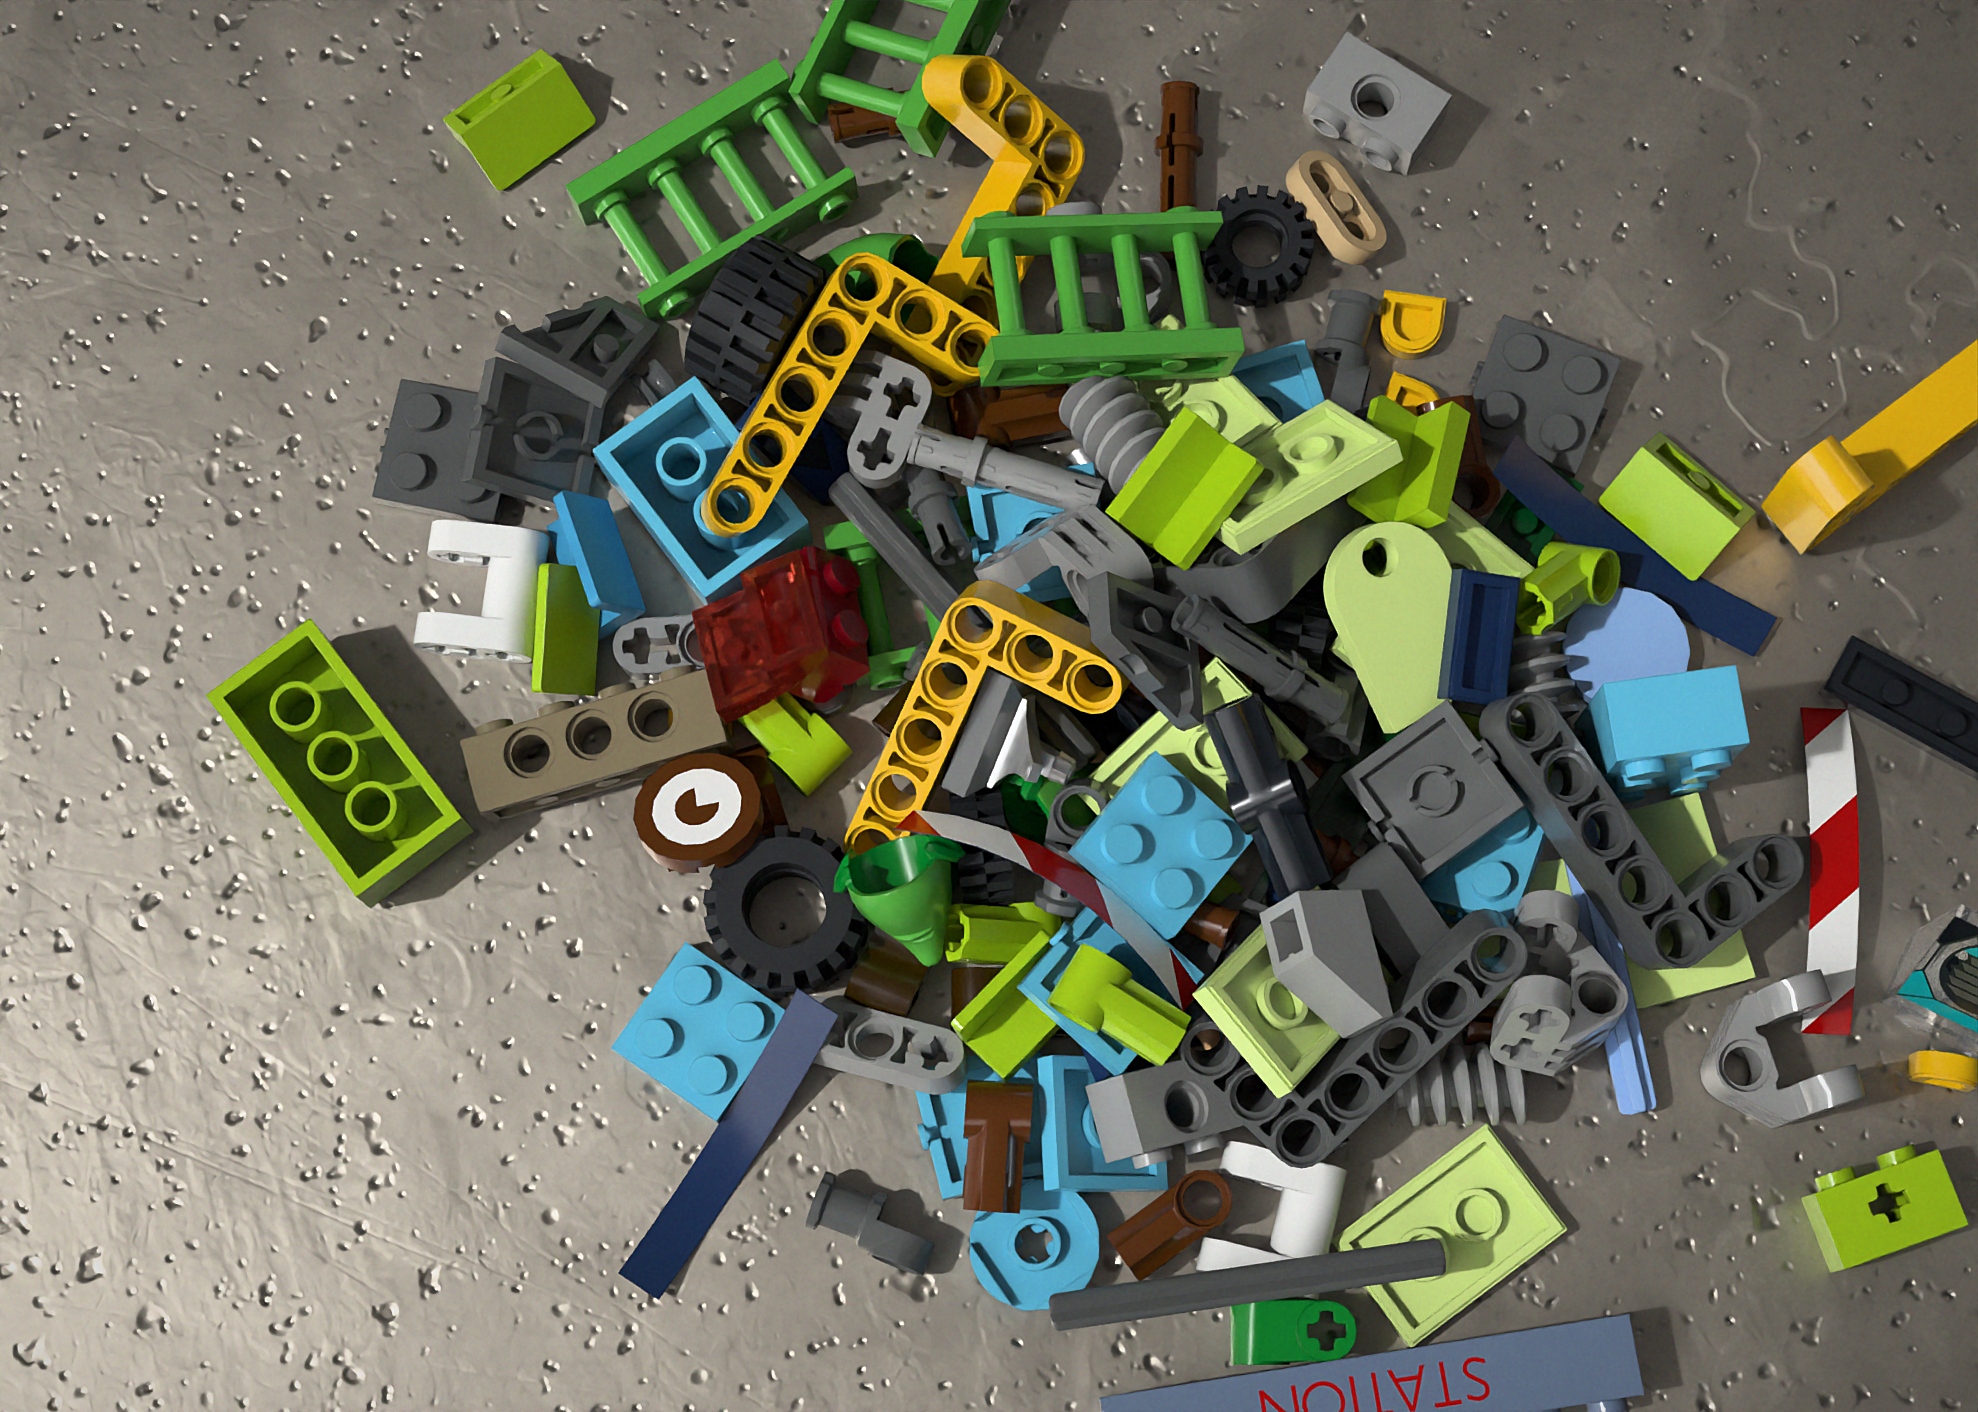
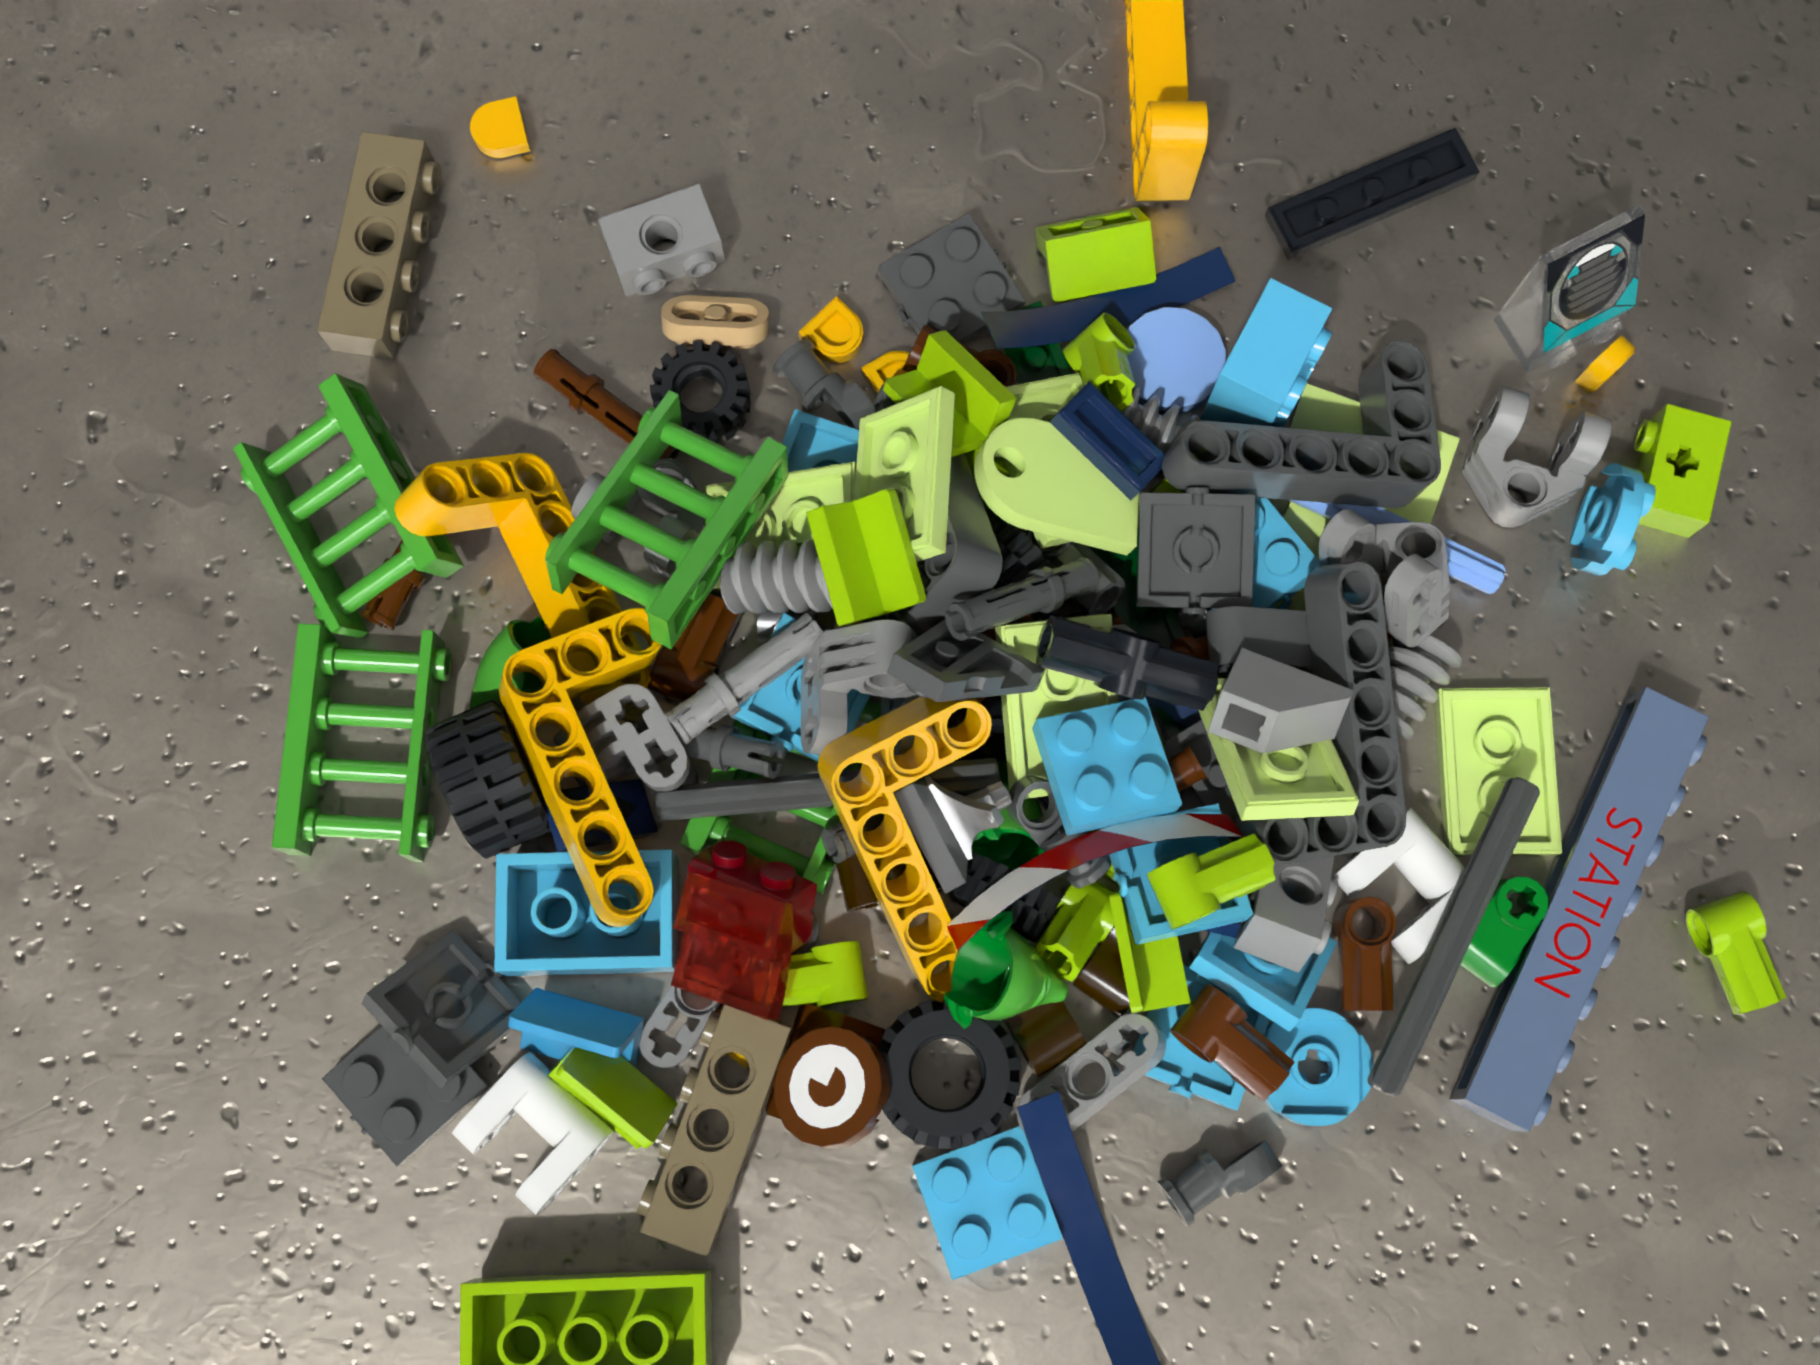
camera: 60 degrees left, 0 degrees up
lime panel [443,48,596,191] -> none
dark grey wing [495,296,661,408] -> none
dark grey bush [629,359,678,408] -> none
sticker [1800,707,1859,1035] -> none
none -> medium azure plate [1570,463,1656,576]

